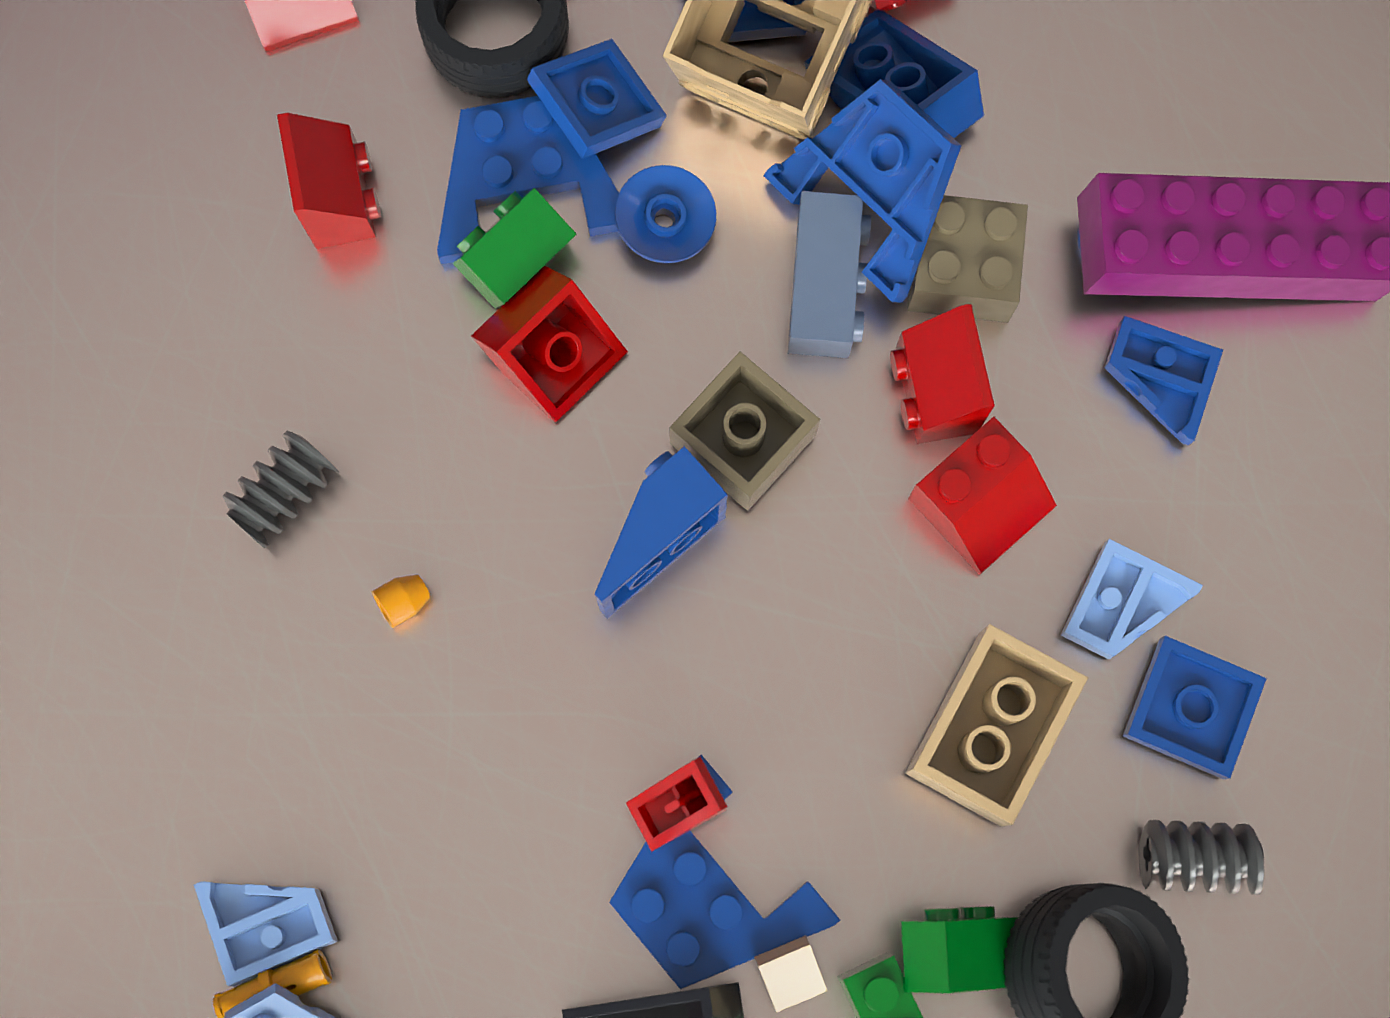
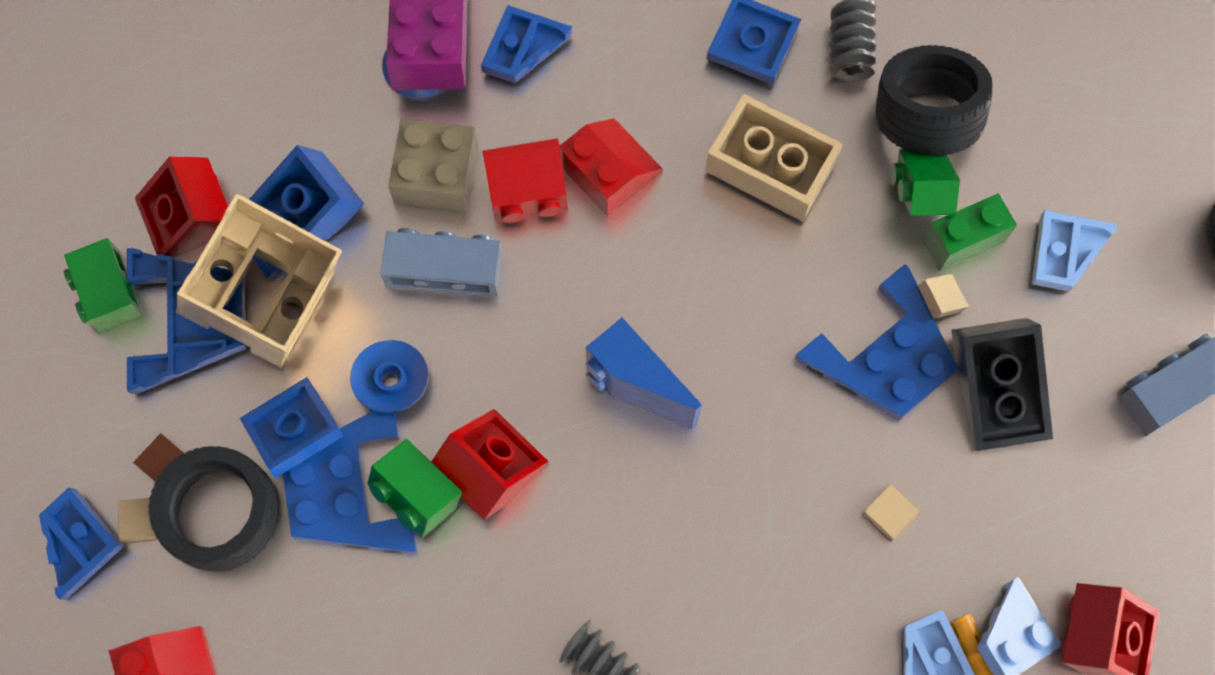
camera: 90 degrees left, 5 degrees down
red slope [277,113,381,249] -> none
light orange hose [371,574,431,628] -> none
red slope [626,757,728,852] -> none
dark tan brick [669,351,820,511] -> none
blue wing [763,79,962,303] -> none
light blue wing [1061,539,1203,659] -> none
none -> tan tile [862,484,920,541]

